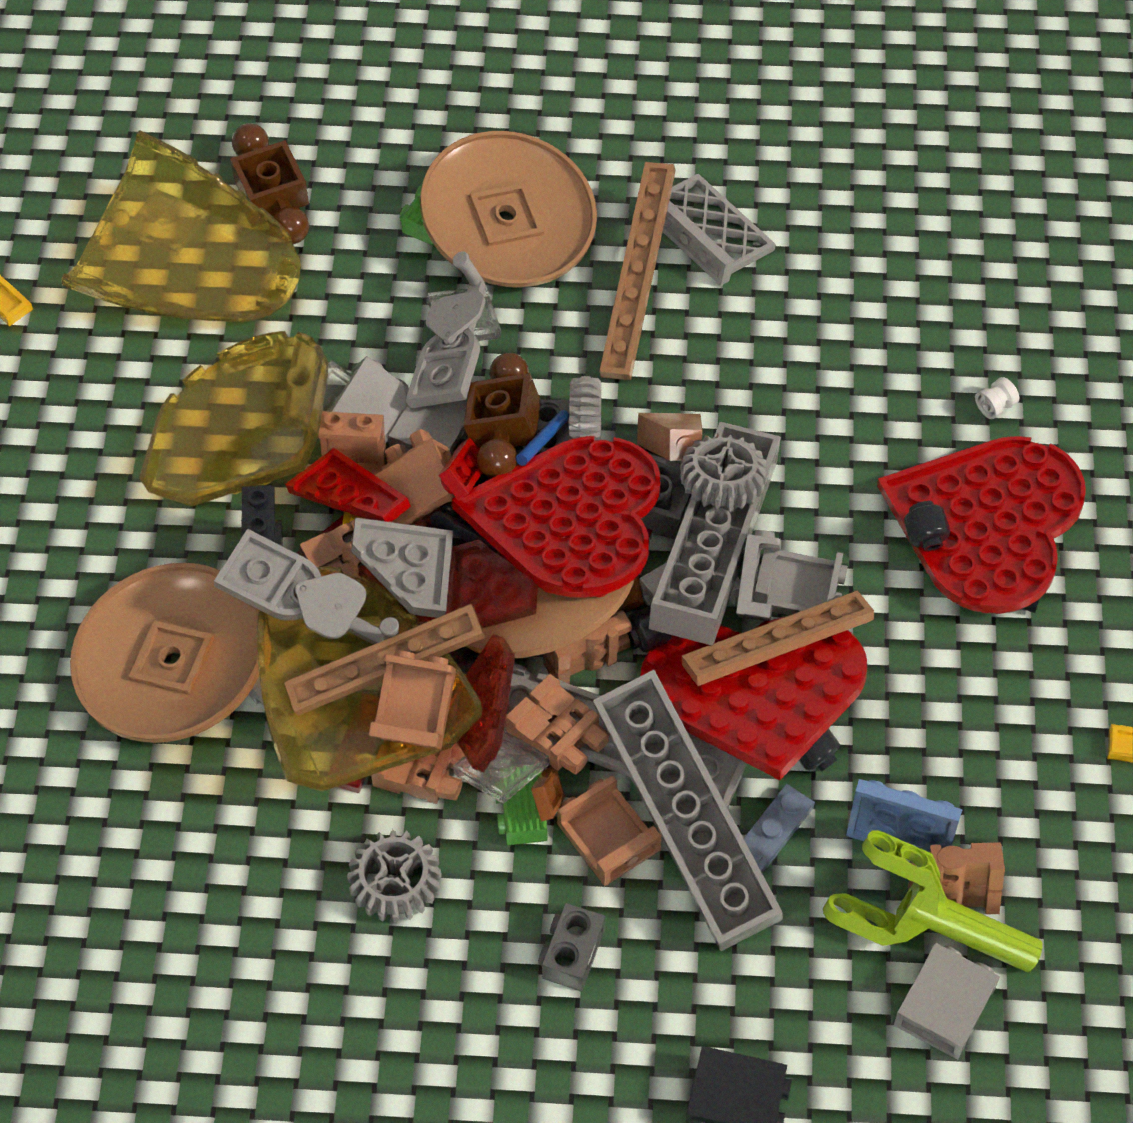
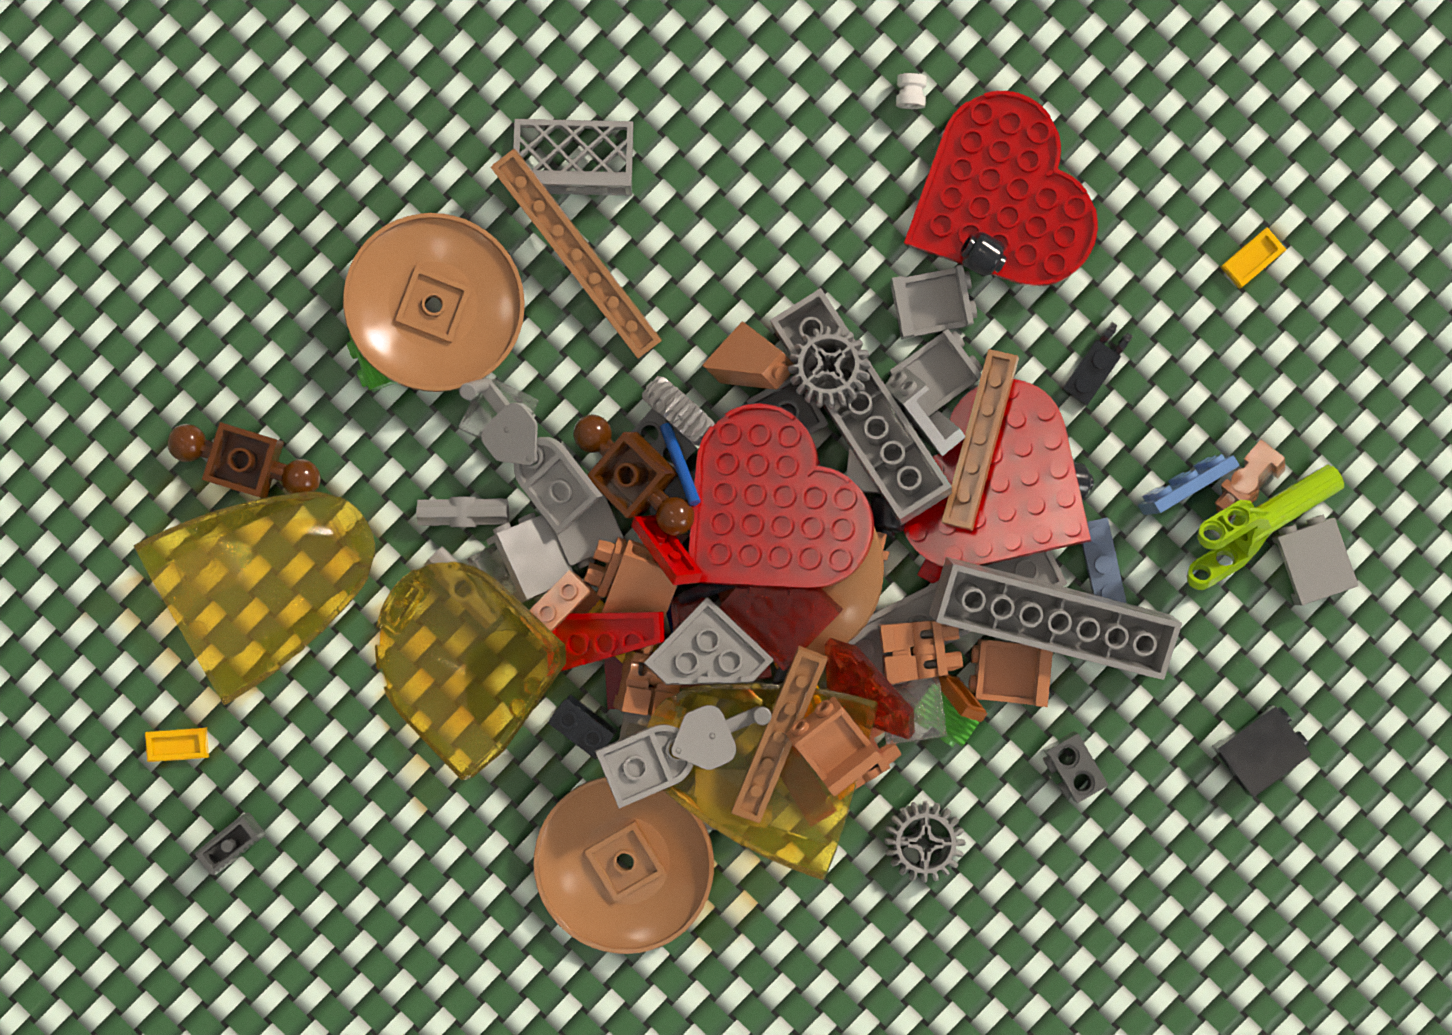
camera: 50 degrees left, 30 degrees up
none -> light grey piece [416,497,509,527]
none -> light grey panel [890,265,977,340]
none -> black hinge [1062,322,1133,406]

